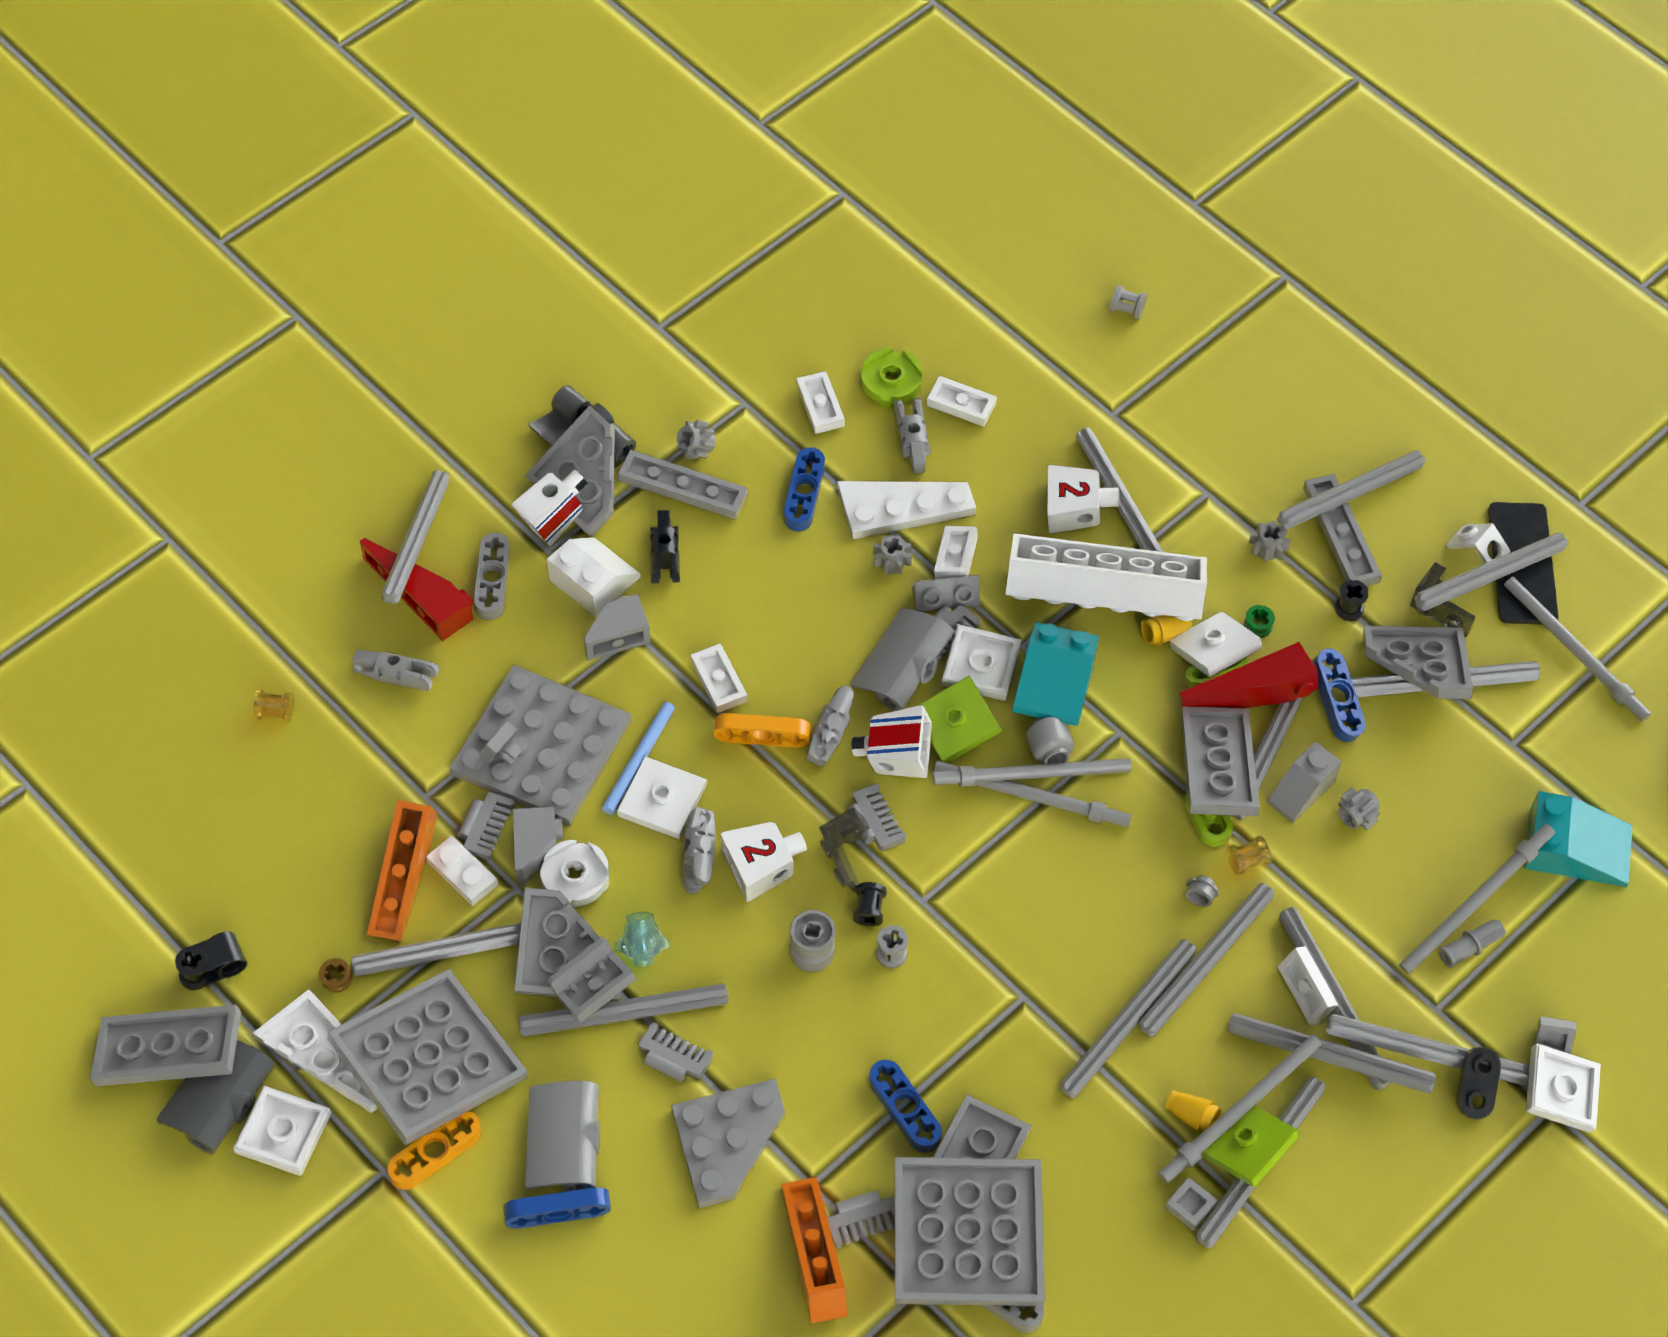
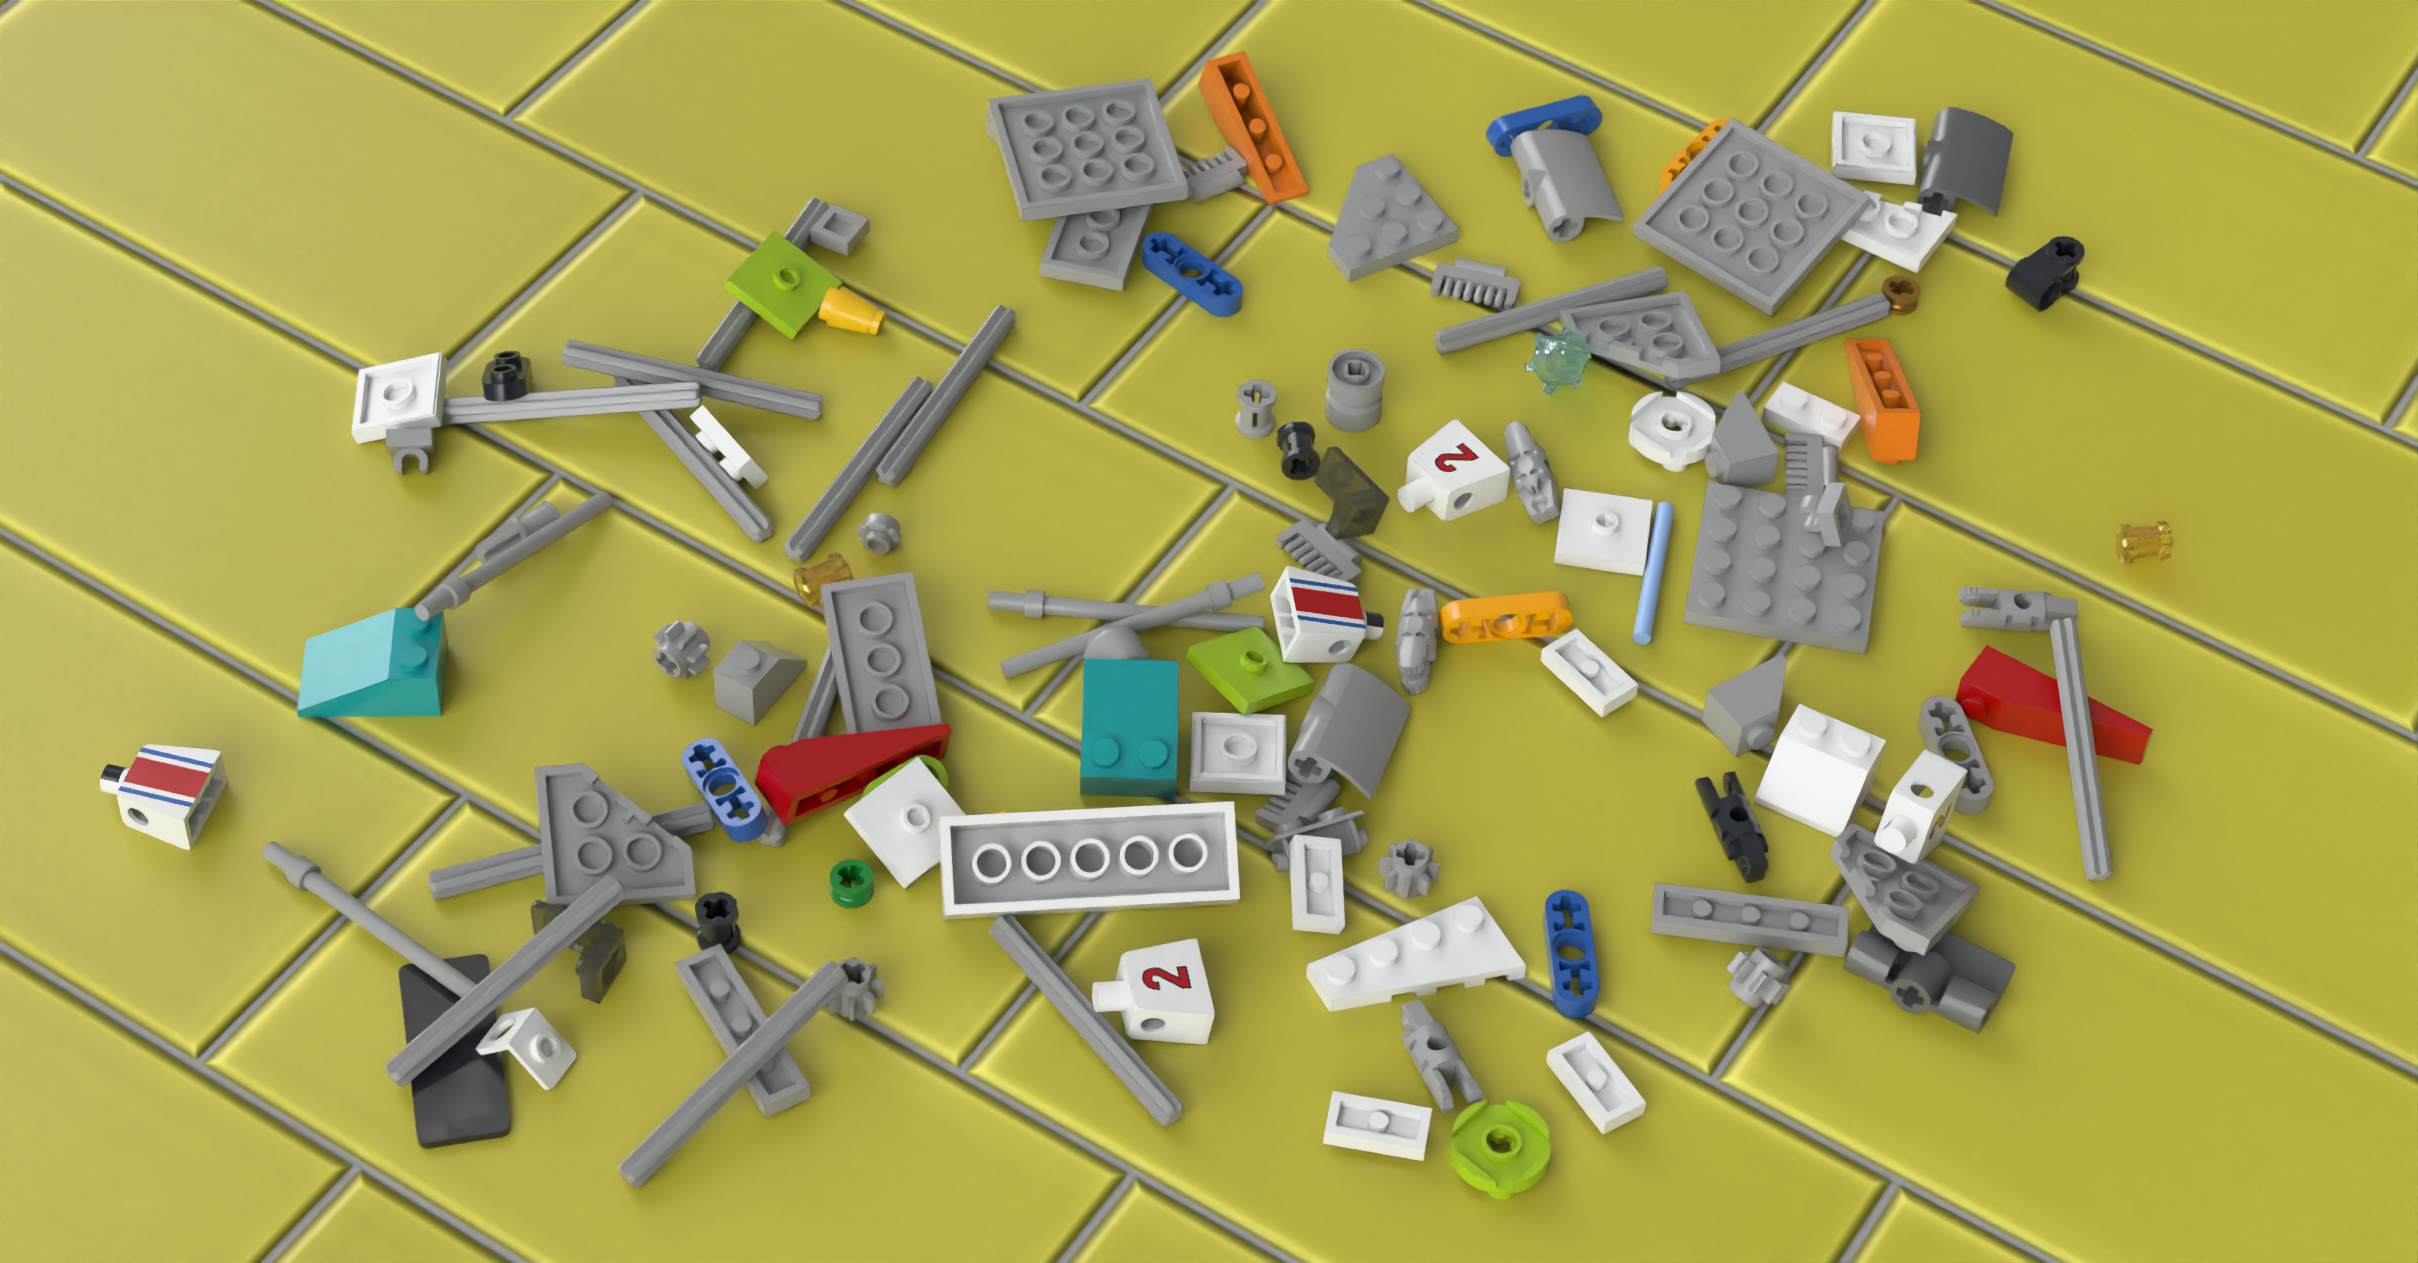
camera: 165 degrees right, 10 degrees down
light grey plate [90,1005,241,1086] -> none
light grey bracket [548,937,636,1023] -> none
light grey bar [1158,1034,1322,1184] -> none

